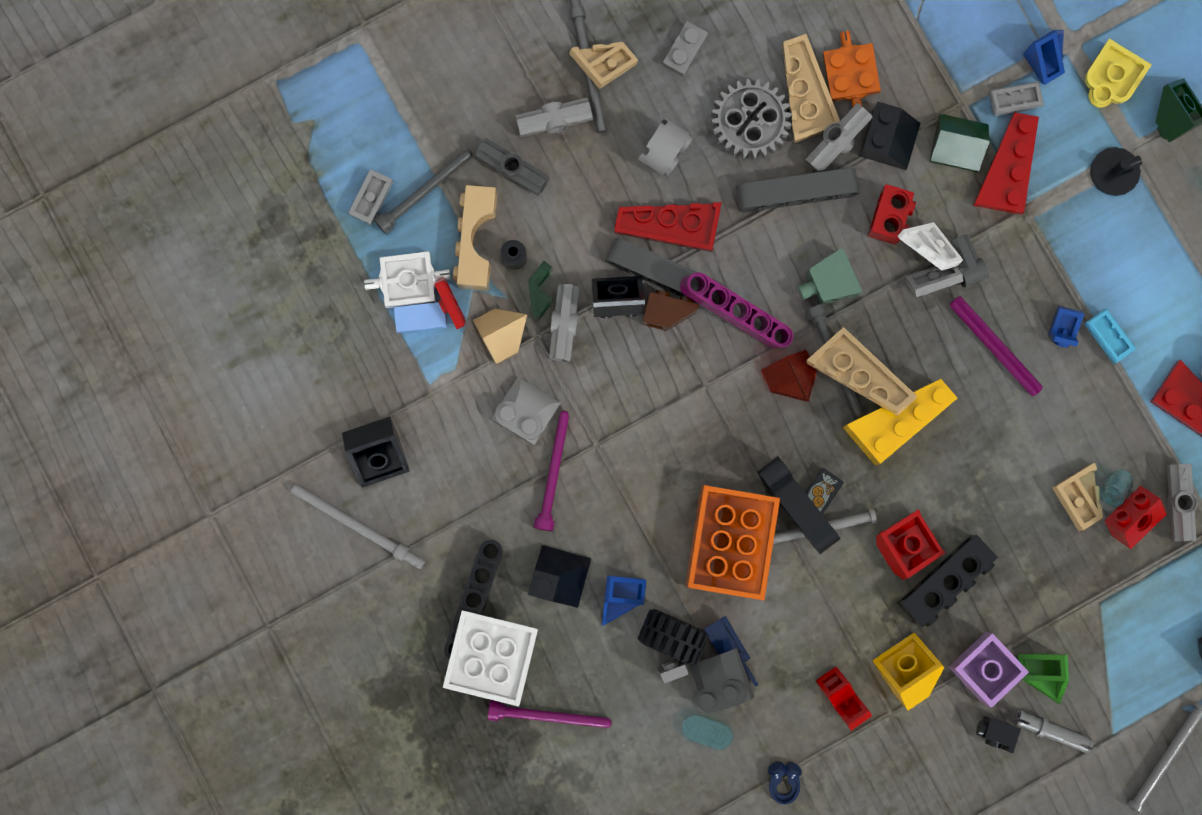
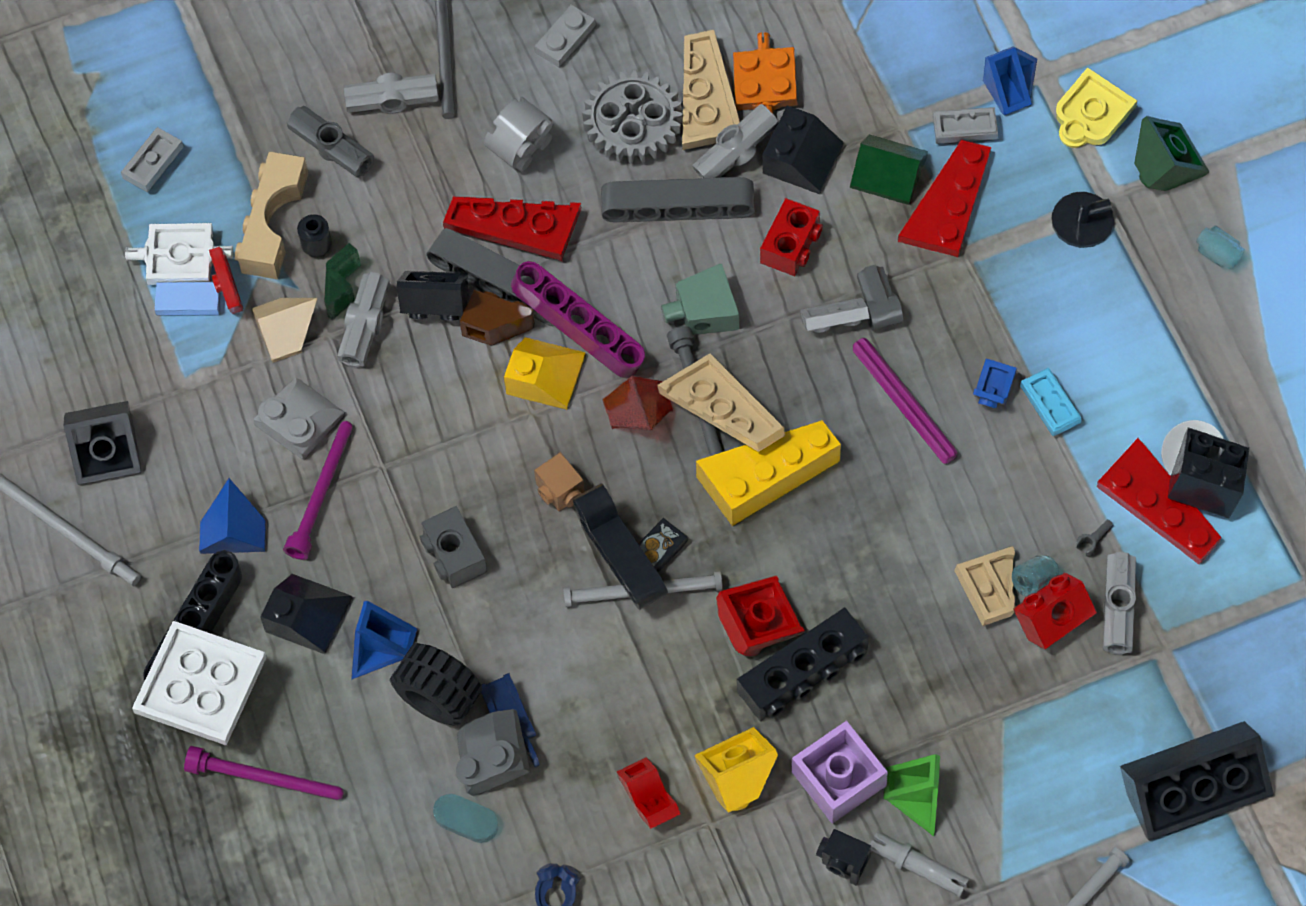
camera: 10 degrees right, 20 degrees down
dark grey piece [374,150,472,235] -> none
tan wing [569,42,638,89] -> none
light grey plate [658,659,689,684] -> none
orange slope [685,485,780,600] -> none
white wing [898,222,963,270] -> none
none -> blue slope [199,478,266,554]
none -> dark grey brick [419,506,487,588]
none -> yellow slope [504,337,586,410]
none -> medium nougat brick [534,452,585,511]
none -> dark grey hand [1076,519,1113,557]

